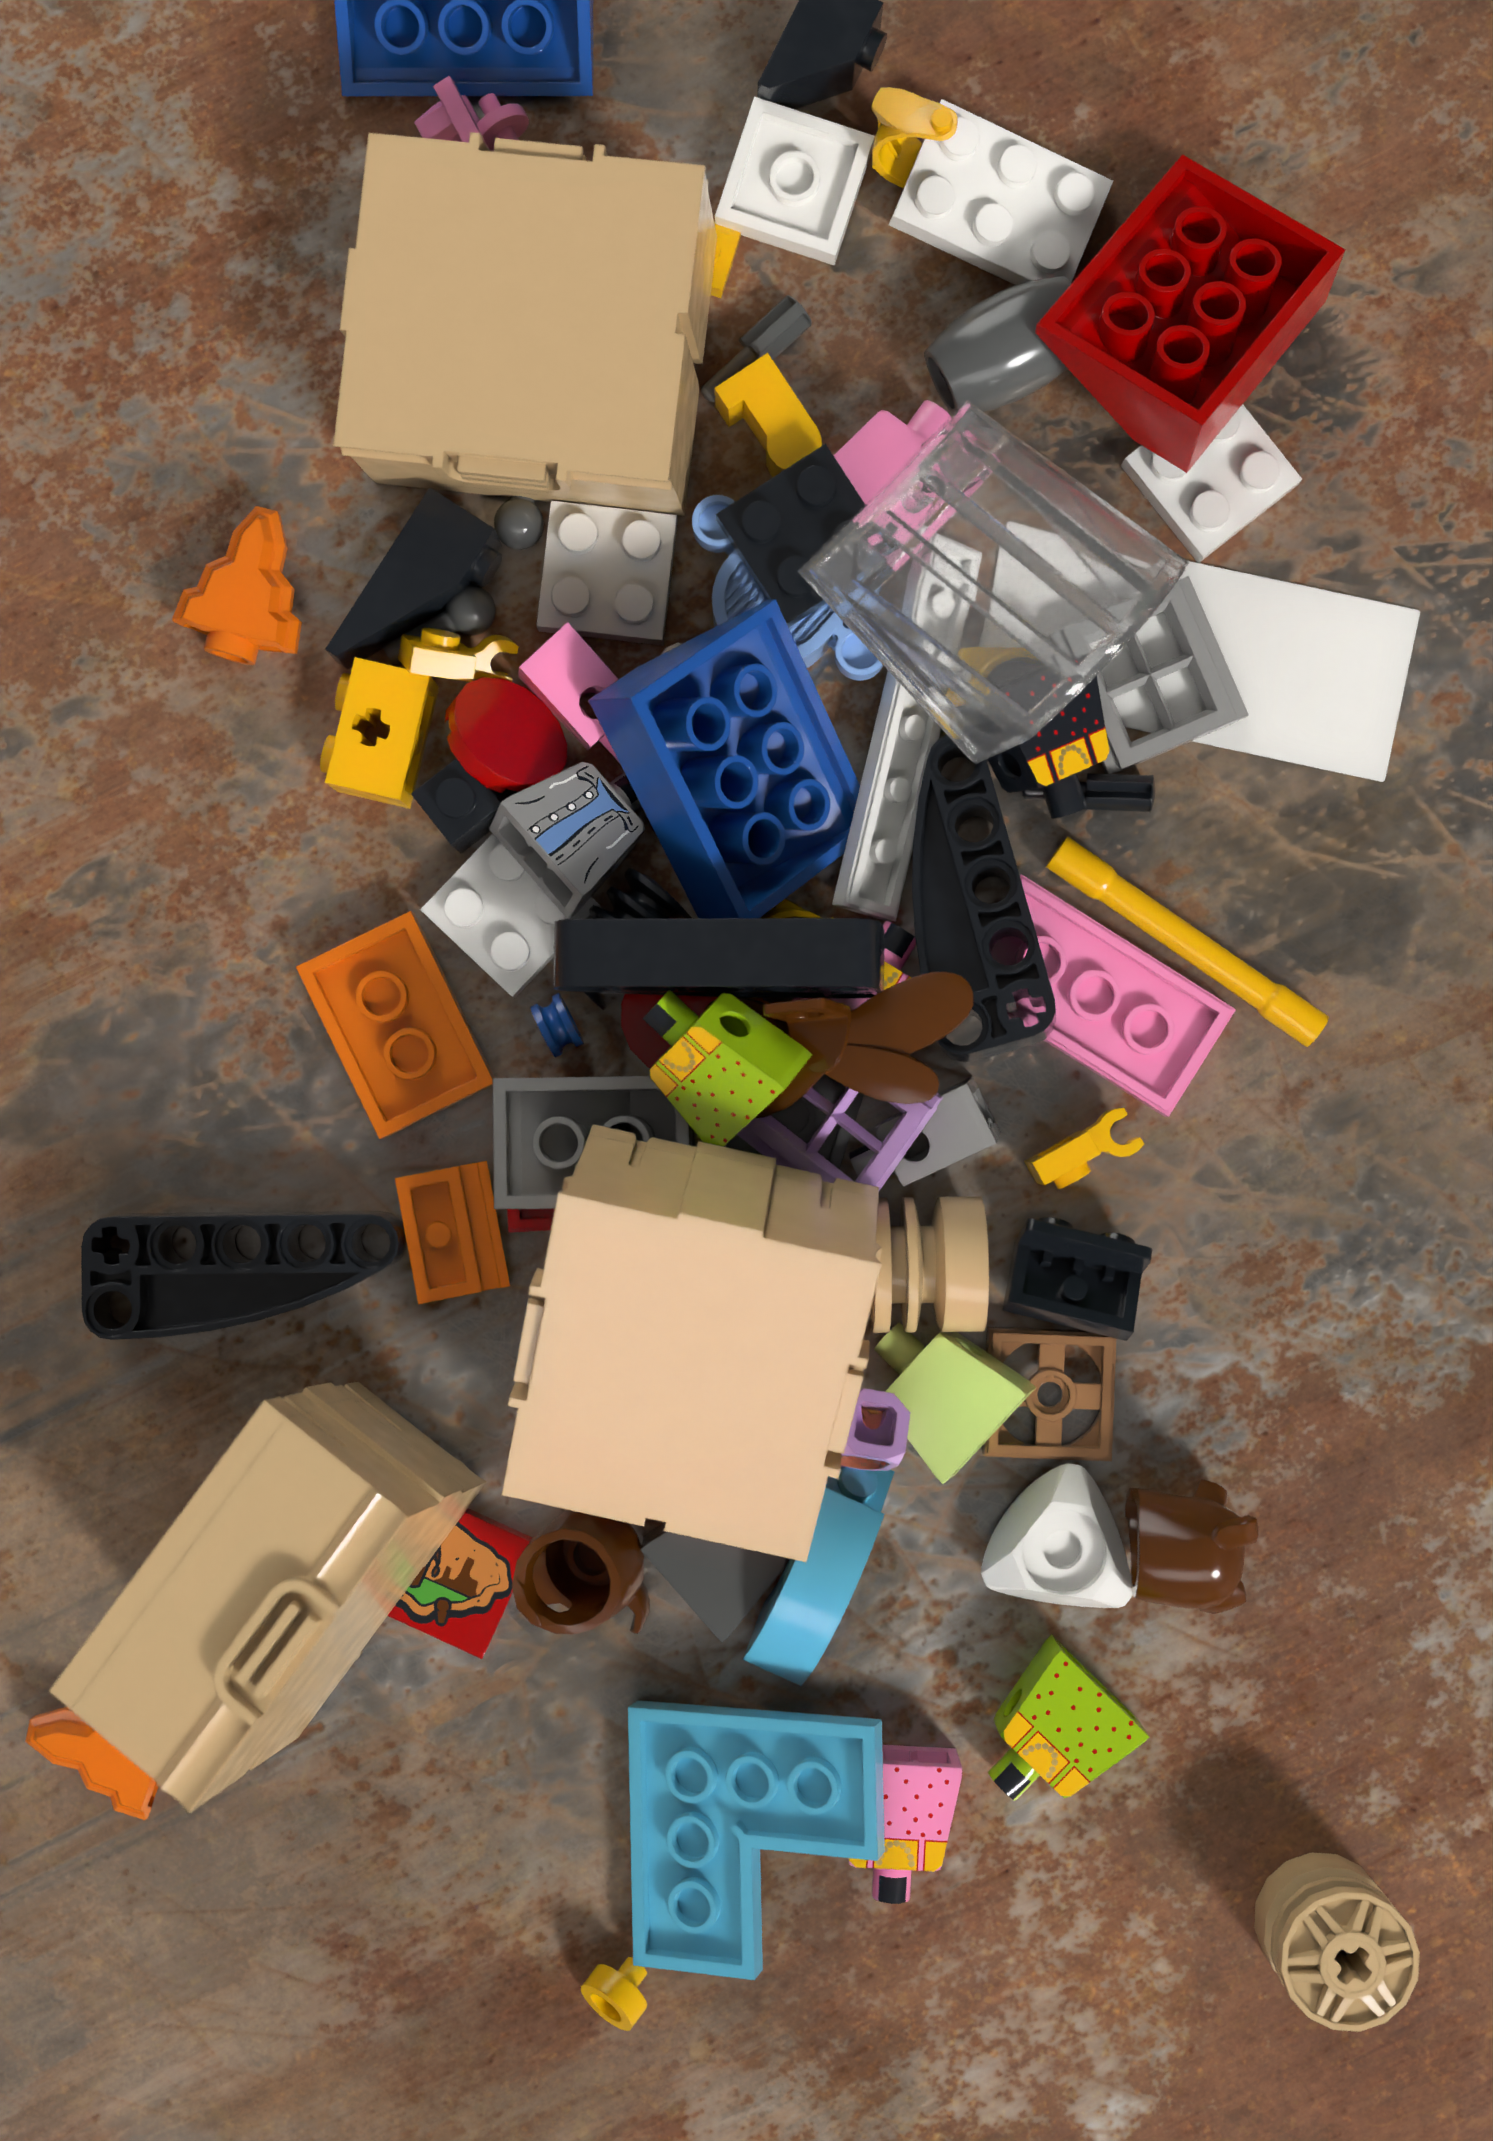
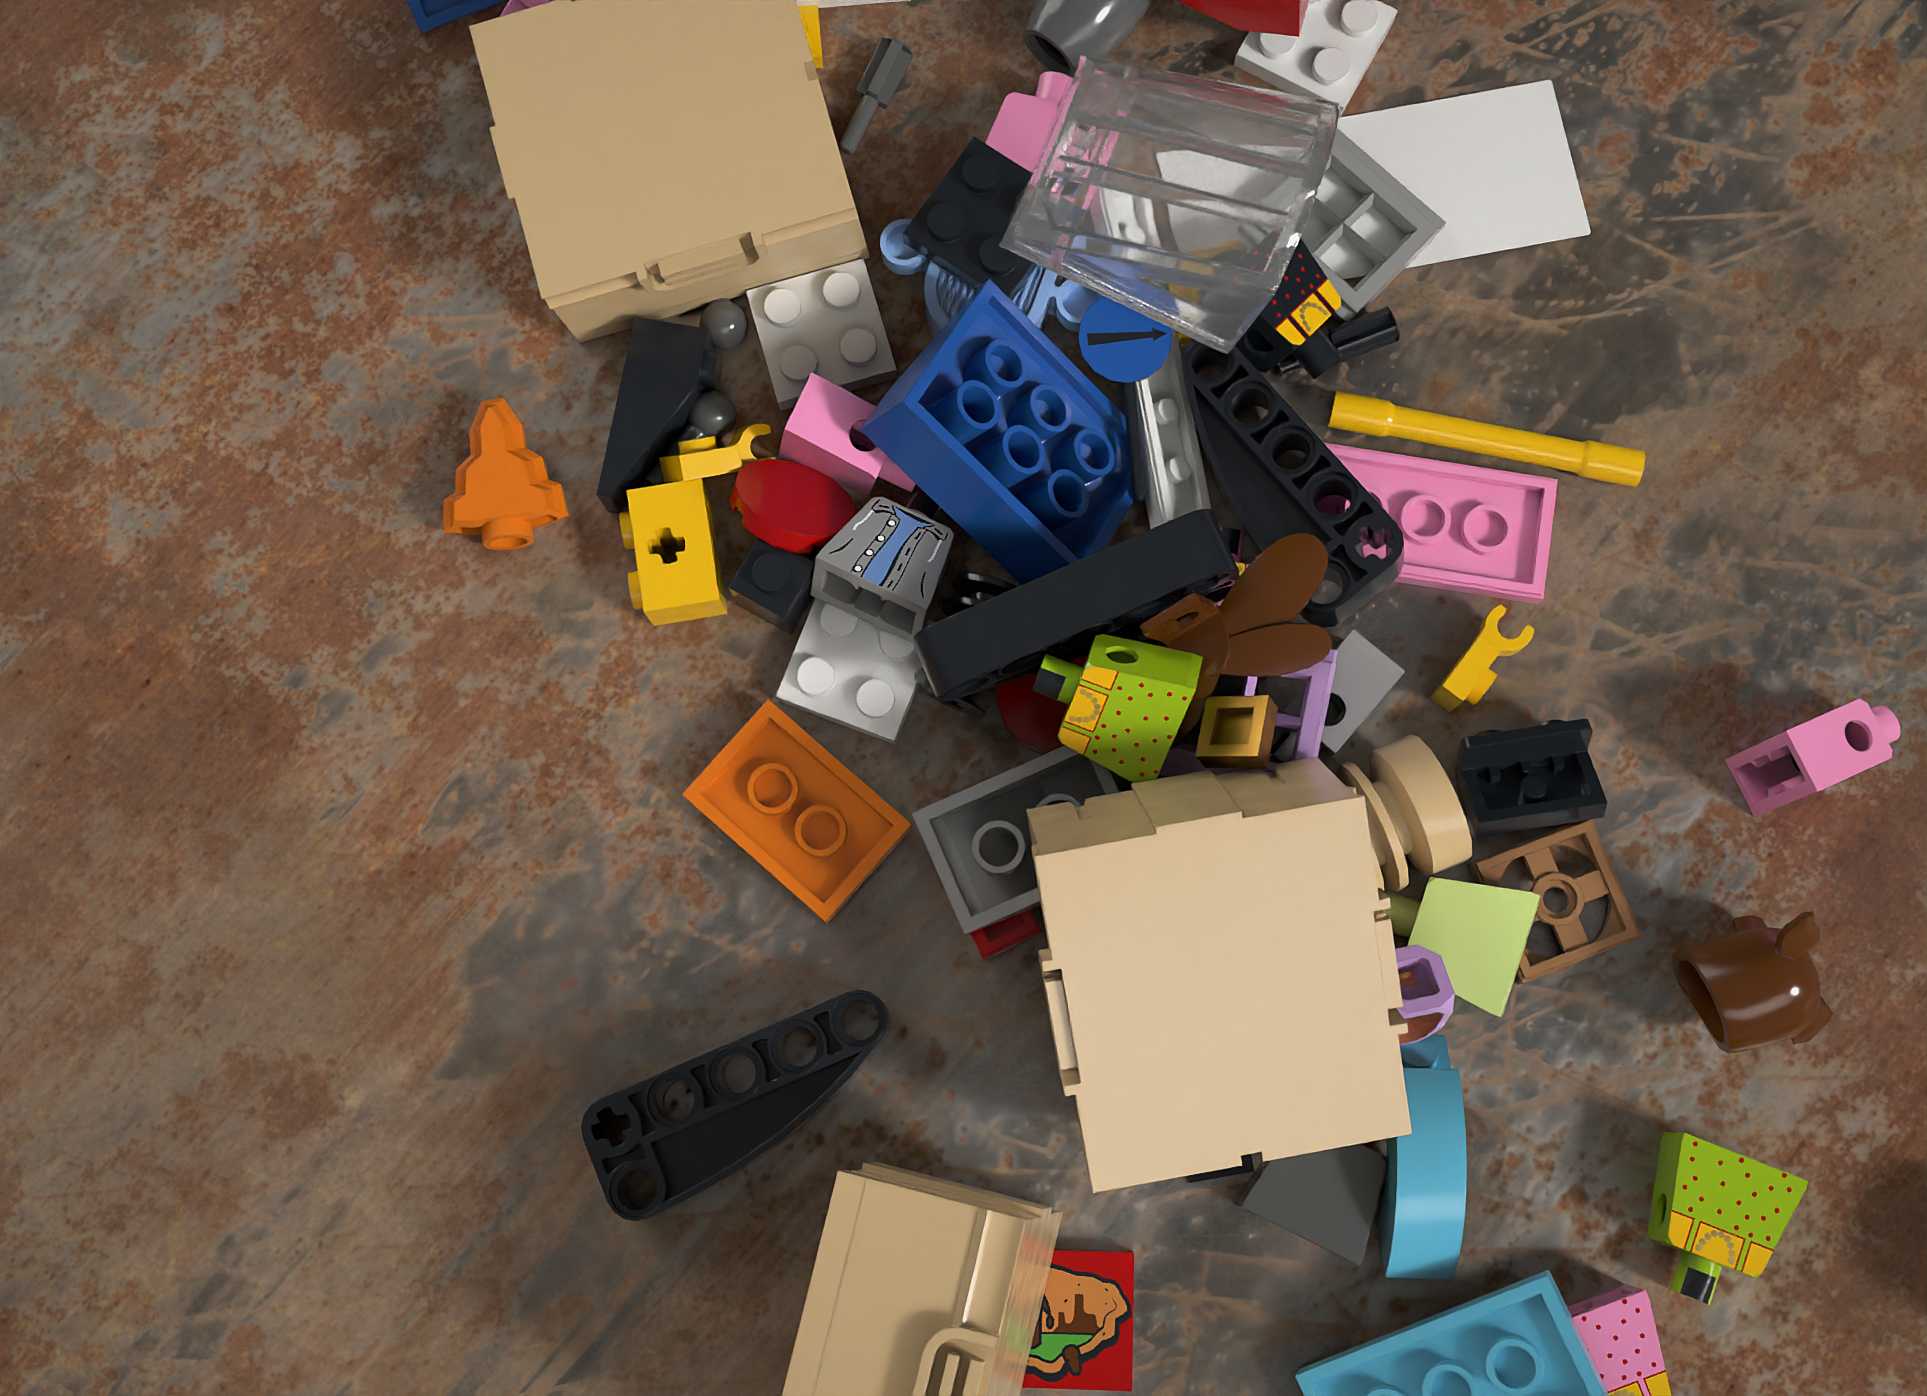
camera: 20 degrees left, 10 degrees down
orange plate [395,1161,510,1304] -> none
reddish brown piece [512,1510,650,1635] -> none
blue bush [530,993,584,1058] -> none
yellow leg [714,353,822,477] -> none
white hat [981,1463,1133,1608] -> none
none -> blue piece [1078,291,1172,502]
none -> pearl gold plate [1195,695,1278,768]
none -> bright pink torso [1725,698,1900,817]

